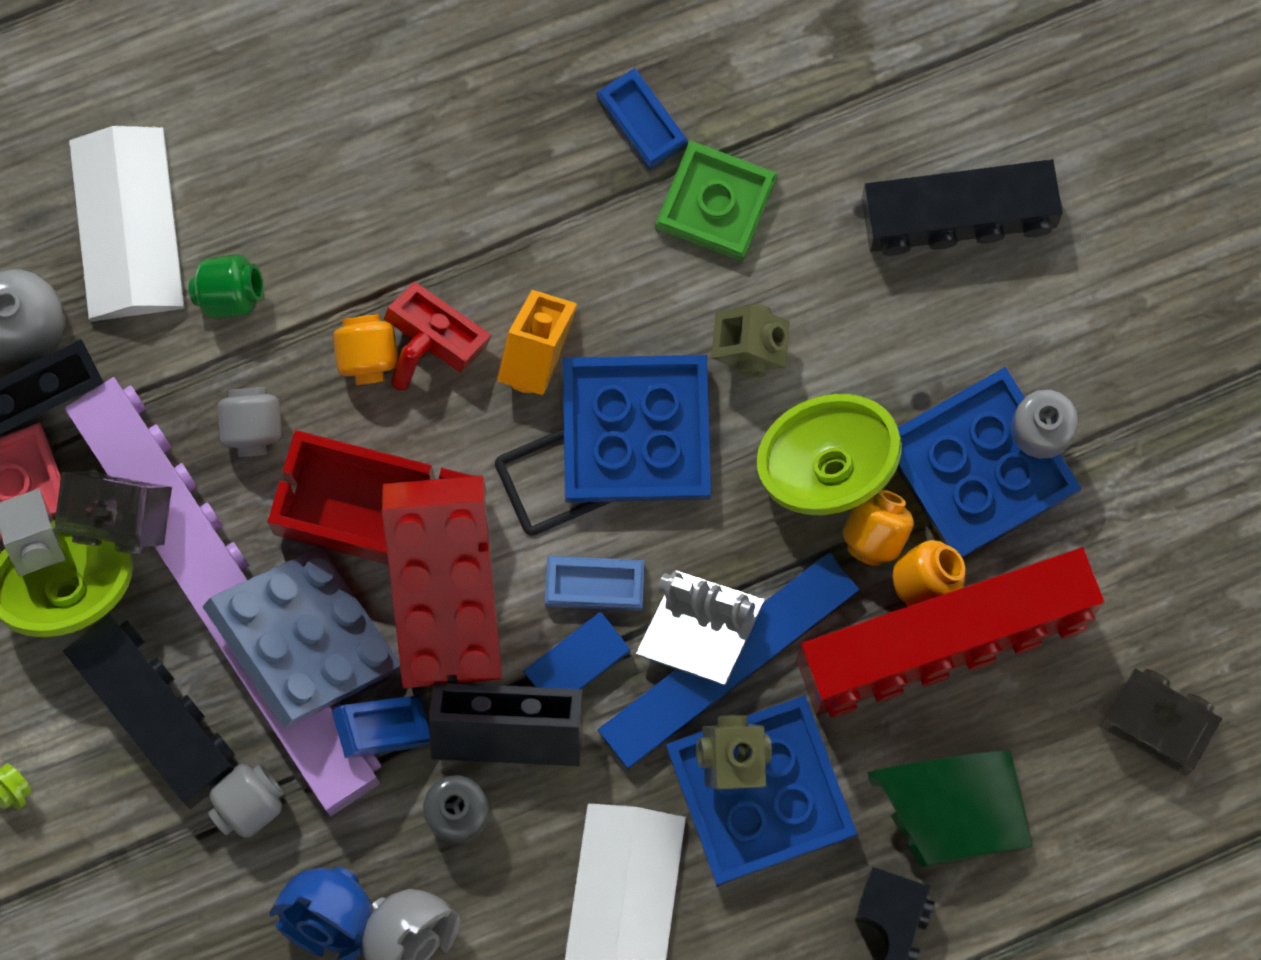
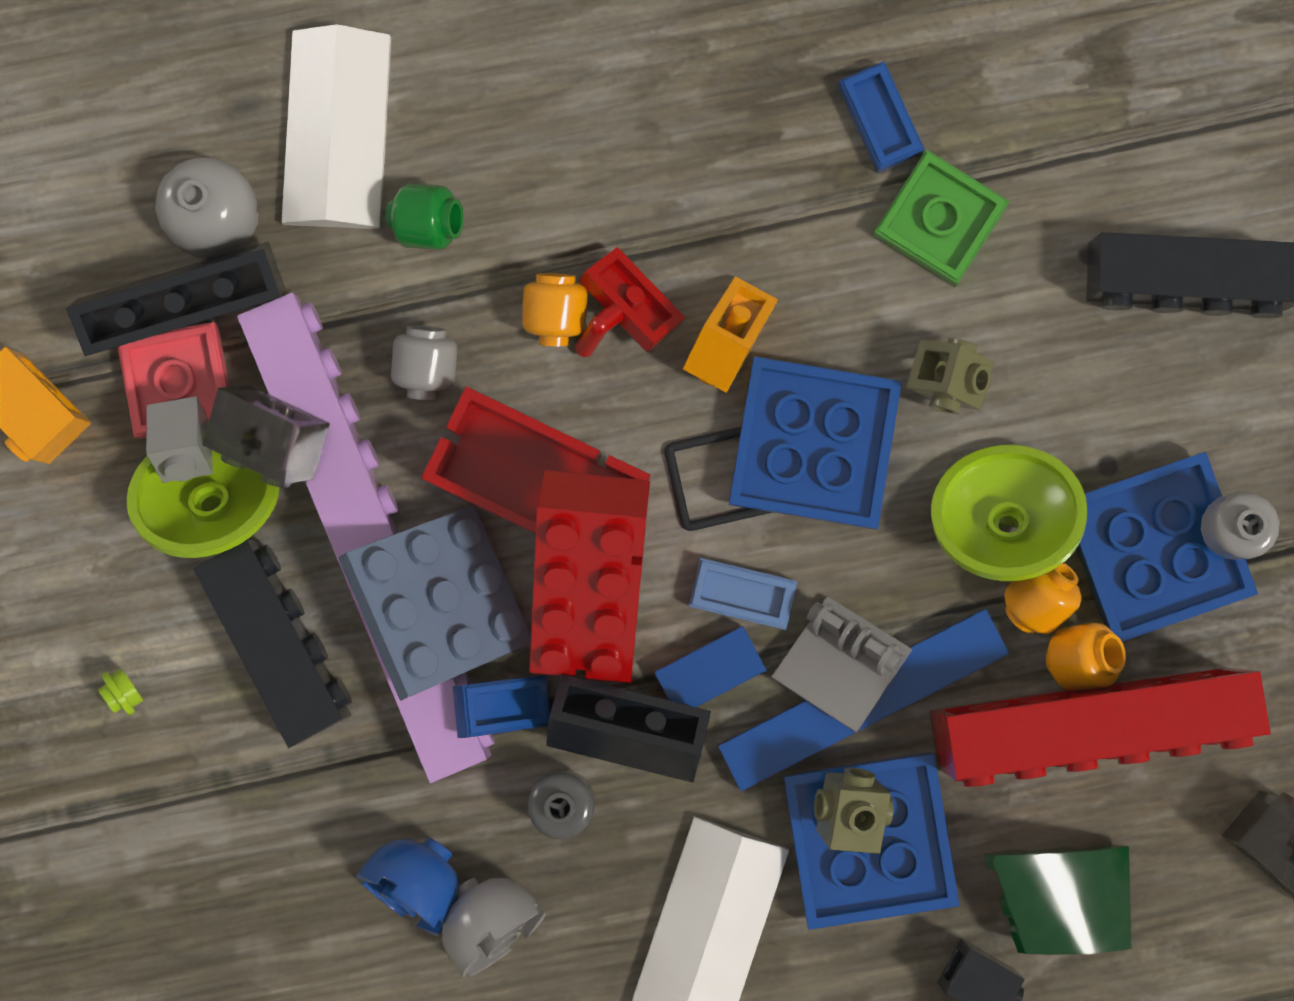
camera: 15 degrees right, 10 degrees up
light grey head [208,764,284,838] -> none

